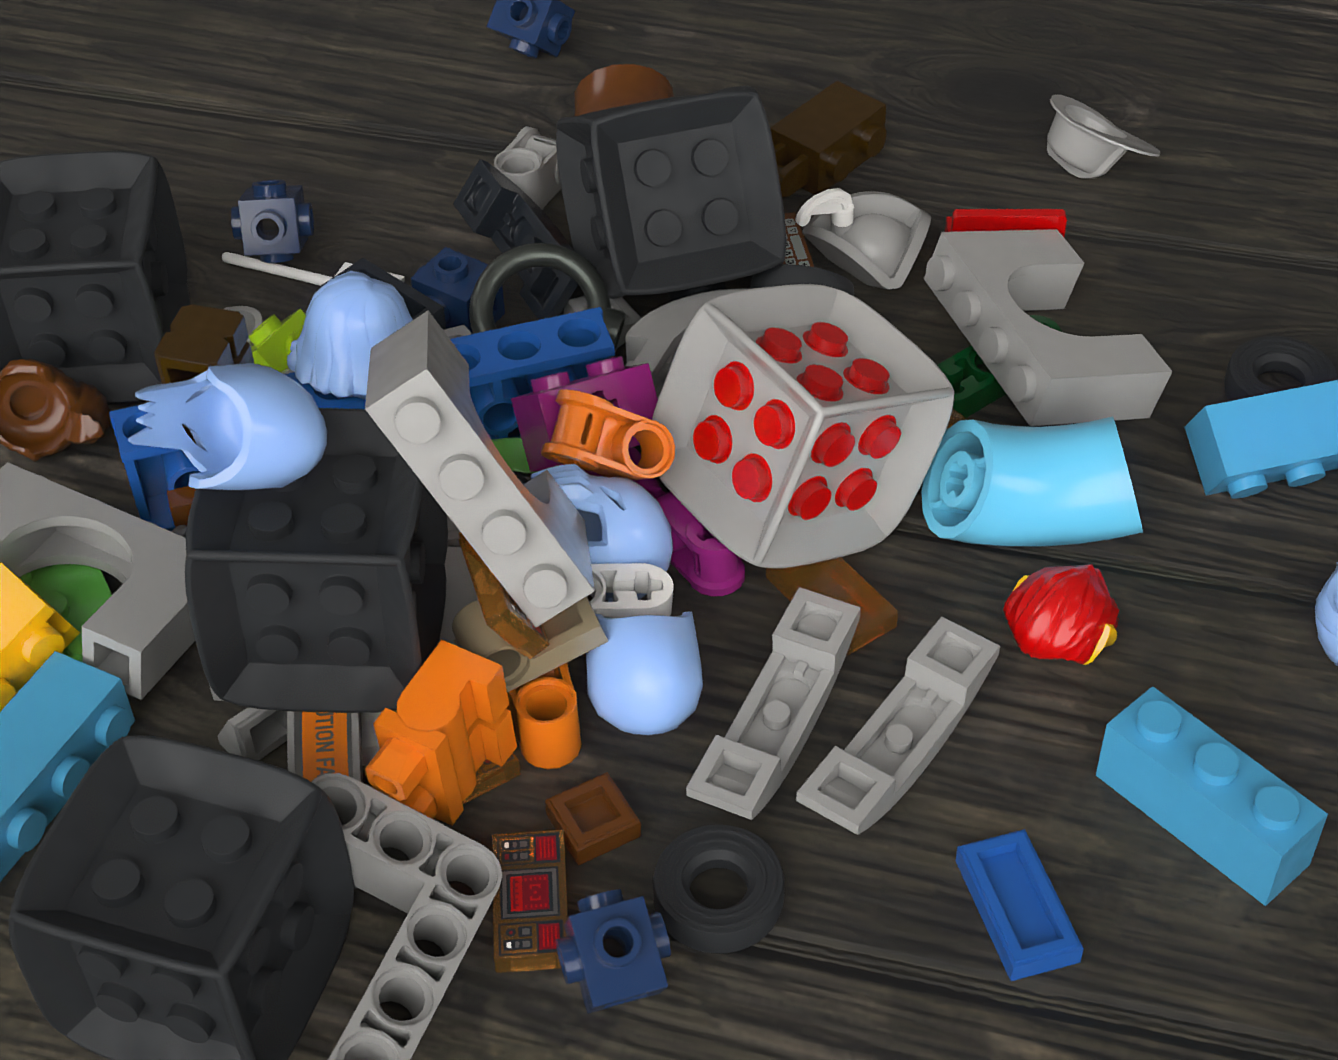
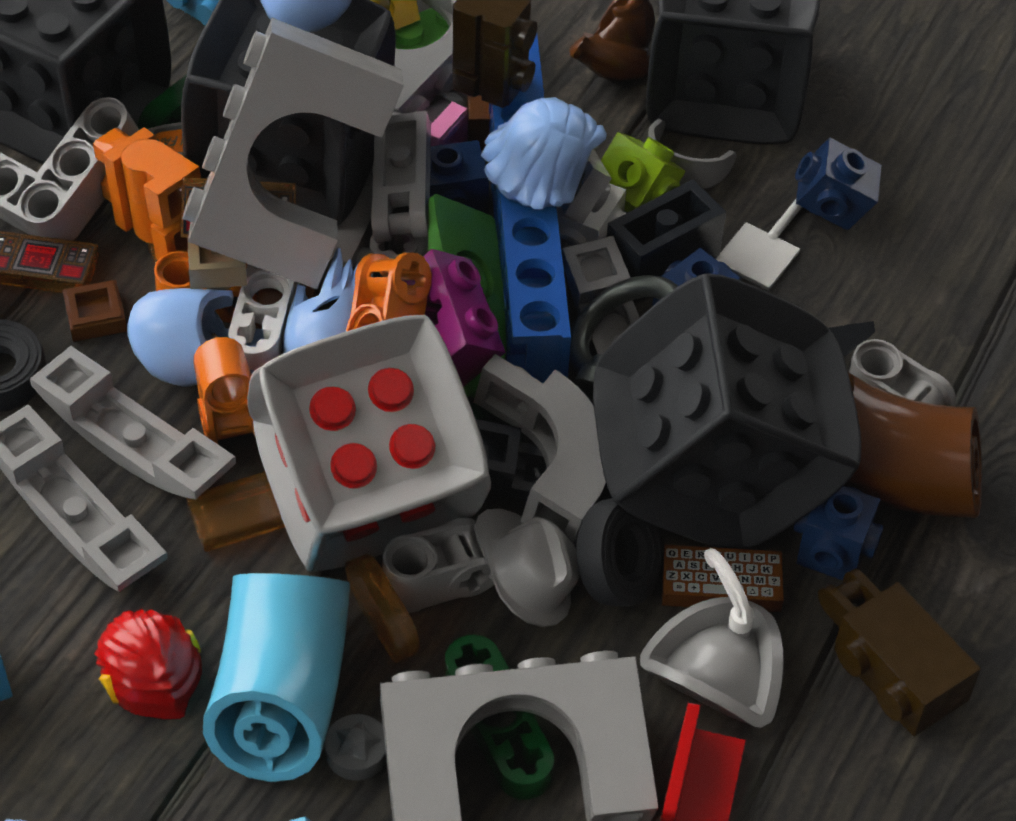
camera: 100 degrees right, 5 degrees up
none -> orange piece [193,337,255,444]

